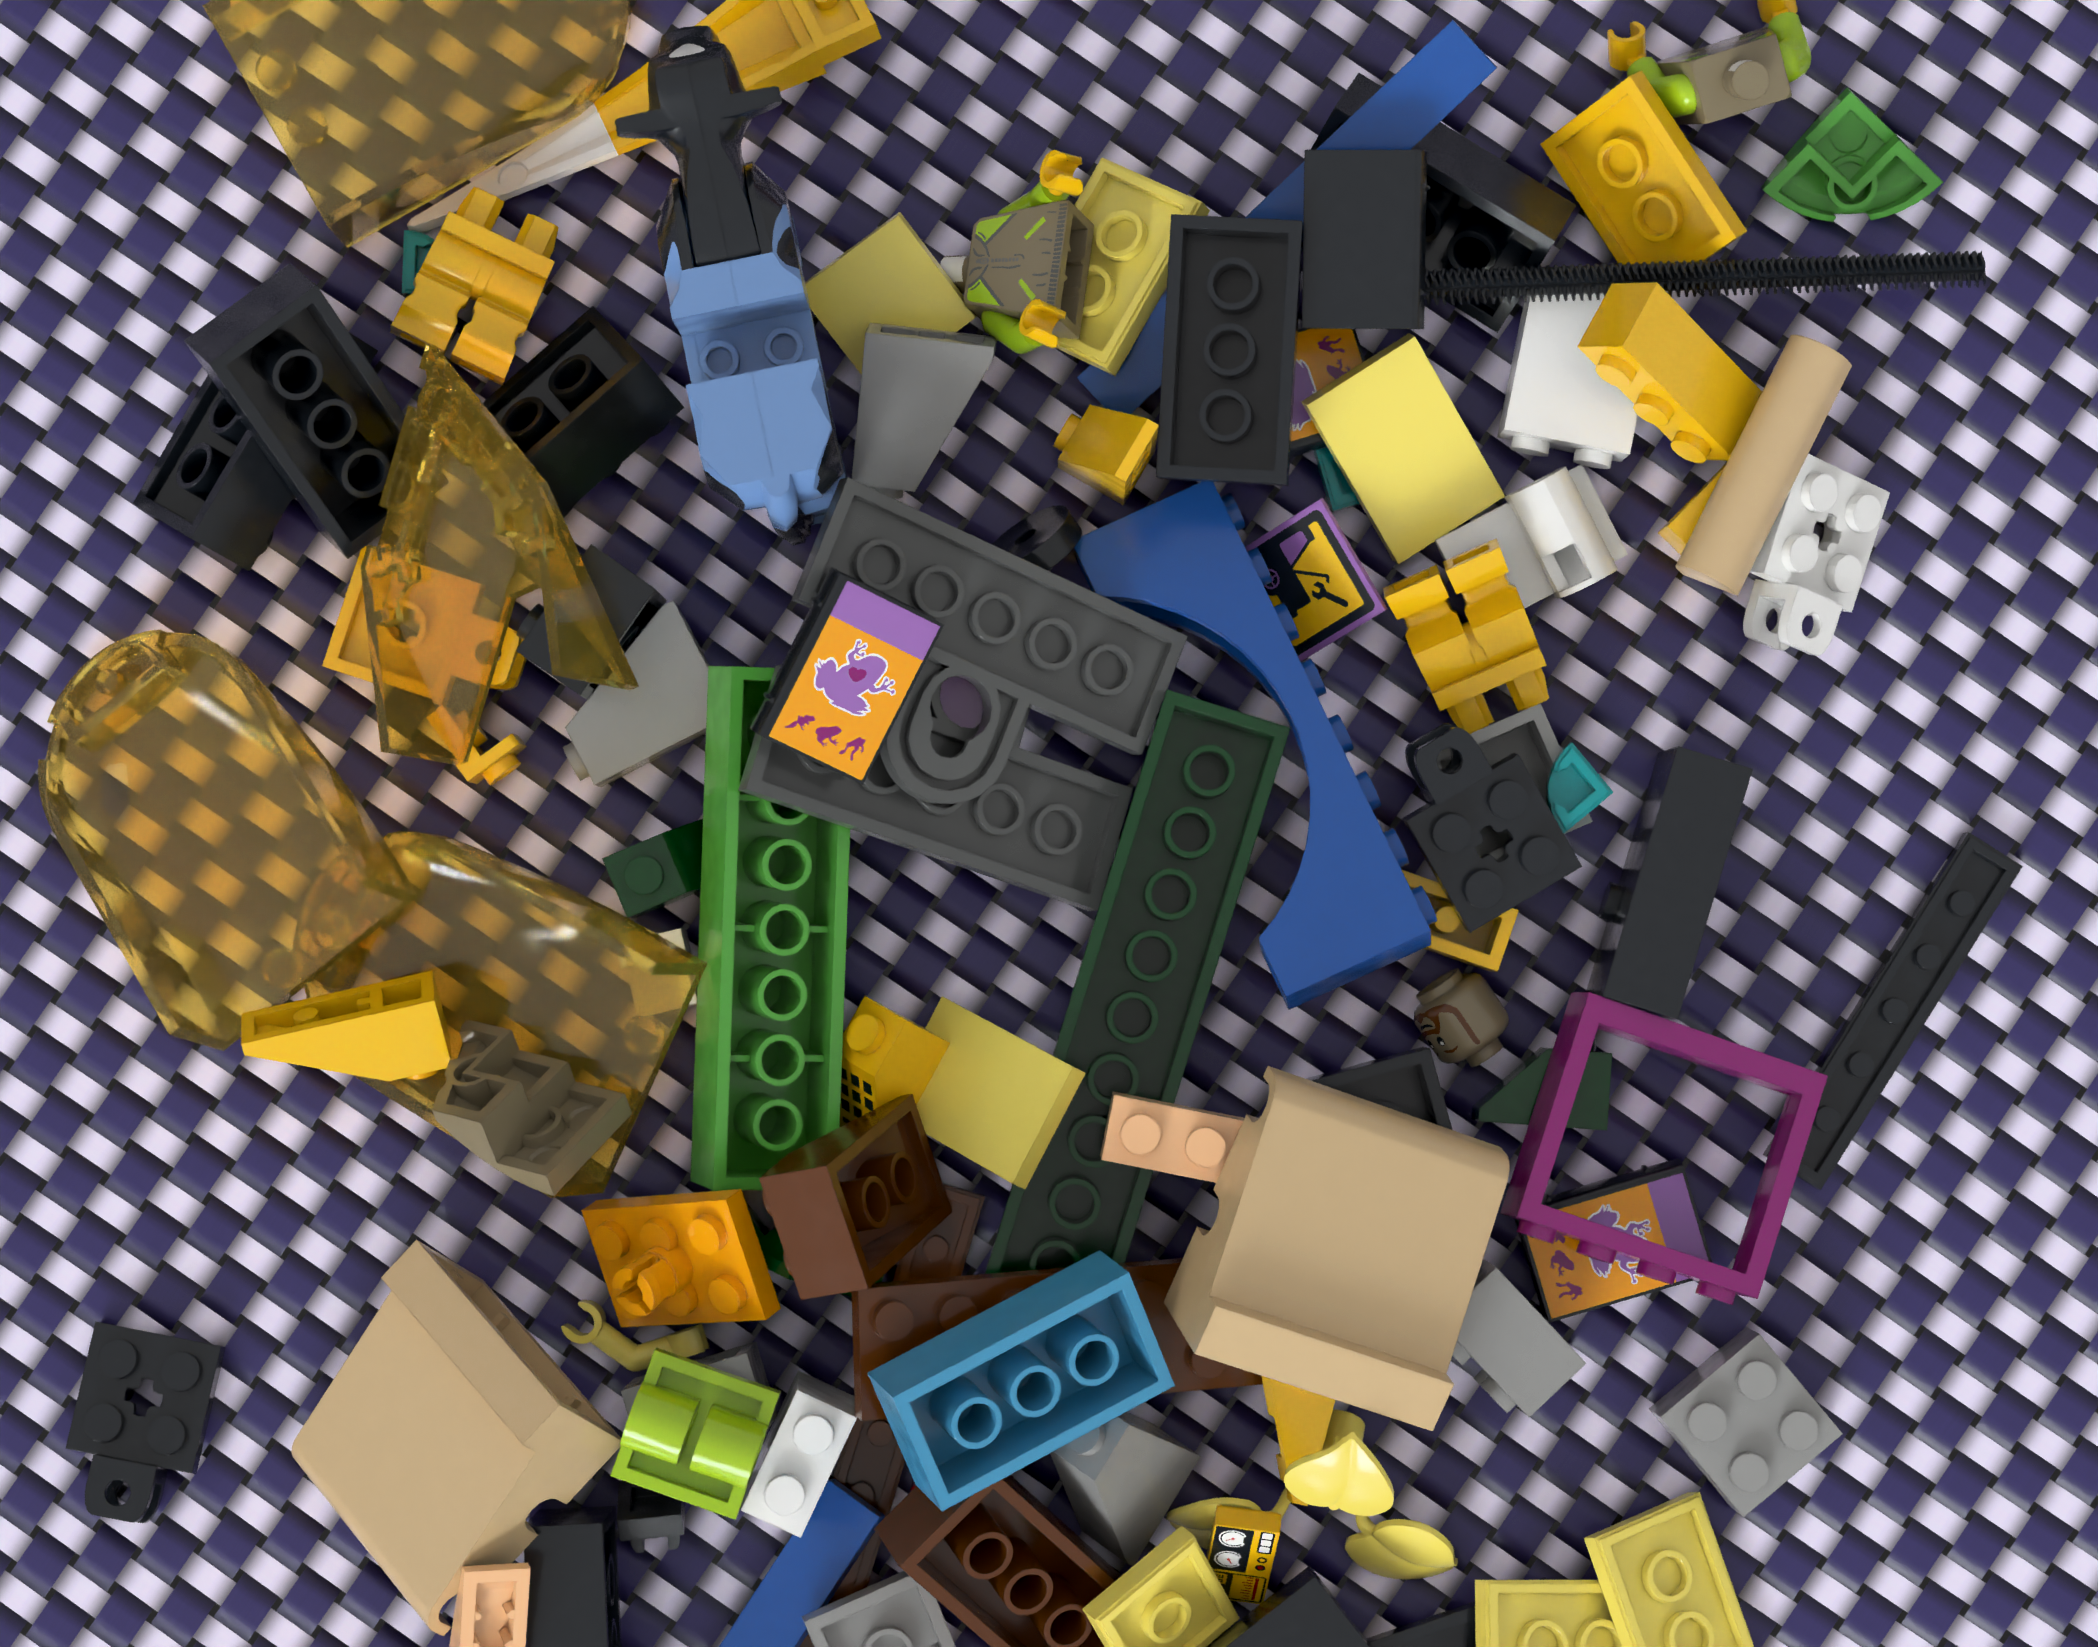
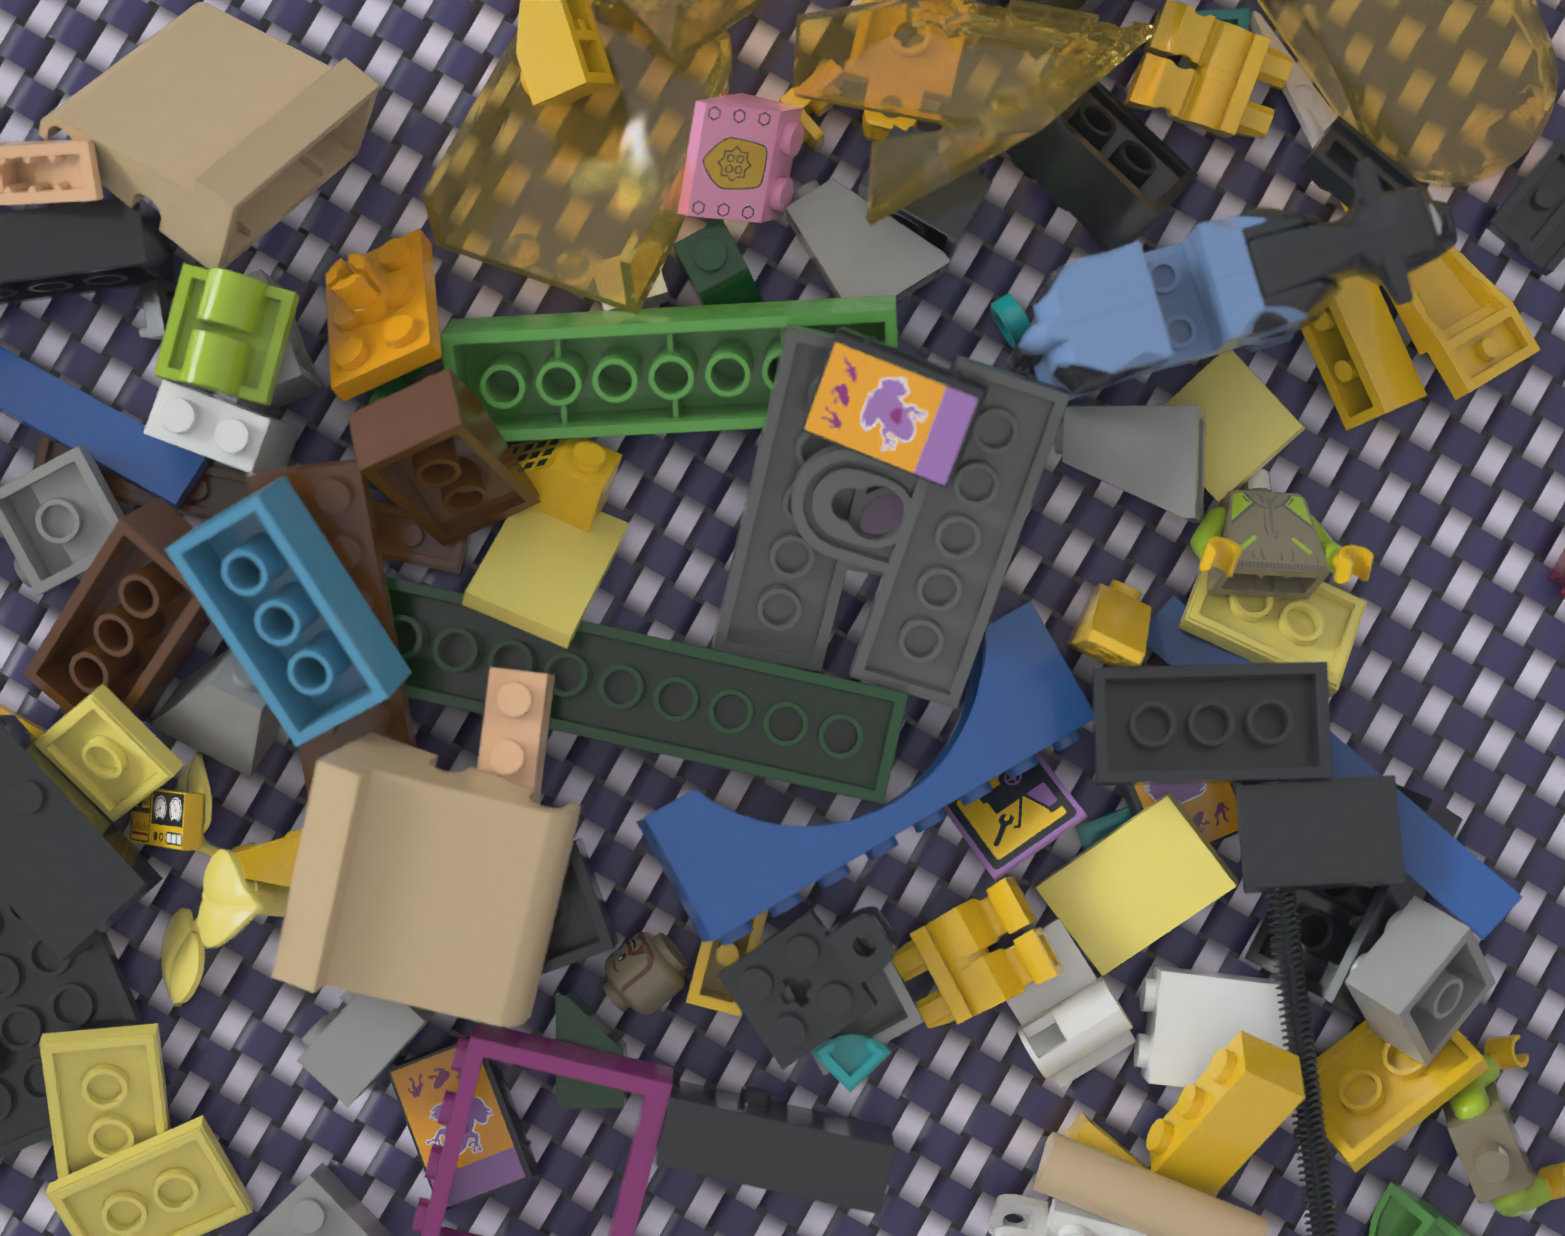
camera: 90 degrees right, 0 degrees up
dark tan slope [432,1019,632,1196] -> none
light yellow arm [561,1300,709,1372] -> none
black piece [992,505,1082,570] -> none
none -> bright pink slope [677,93,804,223]
none -> teal tile [990,293,1032,349]
none -> black plate [1300,115,1424,208]
none -> yellow brick [1301,276,1427,431]
none -> light grey brick [1344,896,1496,1067]

